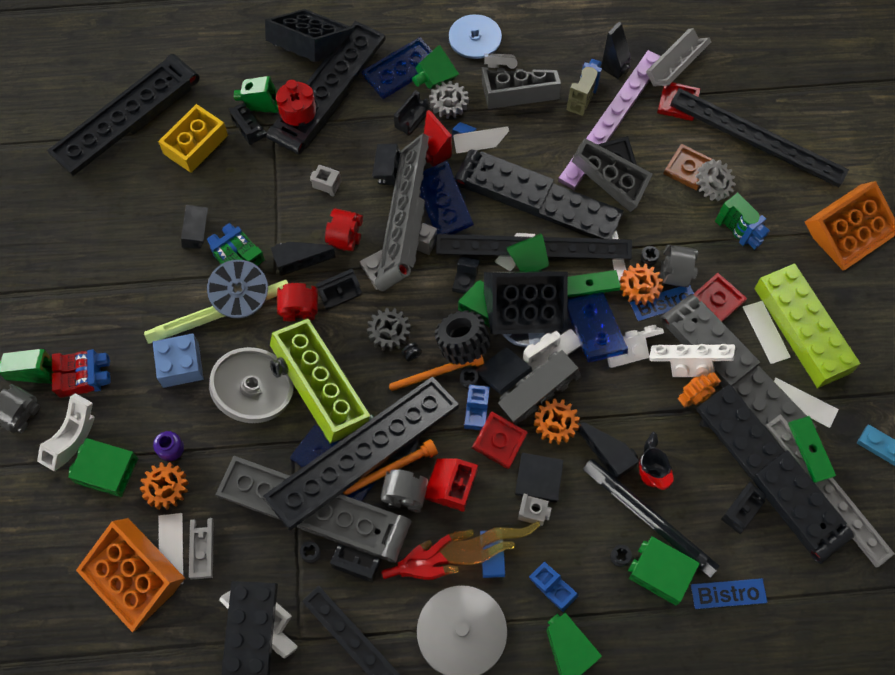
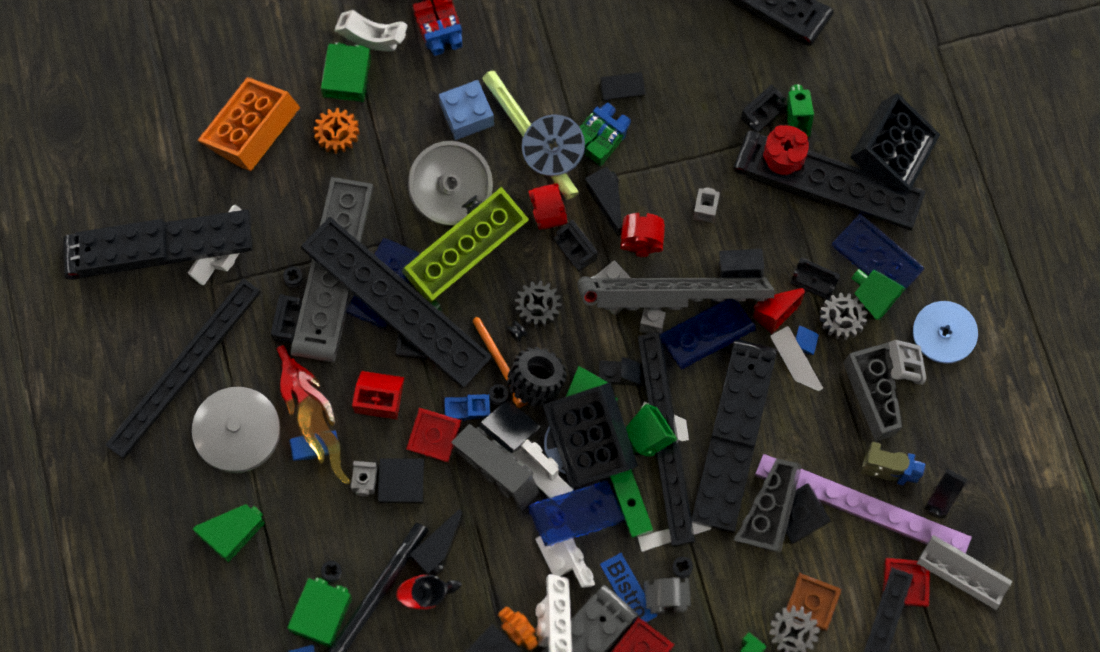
camera: 80 degrees right, 5 degrees up
dark purple head [153,431,184,462] -> none
yellow brick [158,104,228,173] -> none
white sticker [159,513,183,584] -> none
light grey hinge [189,518,214,579] -> none
orange piece [343,439,438,495] -> none
dark grey brick [381,470,428,512] -> none
blue slope [529,562,578,612] -> none
orange gear [534,399,580,445] -> none
orange gear [620,263,663,305] -> none

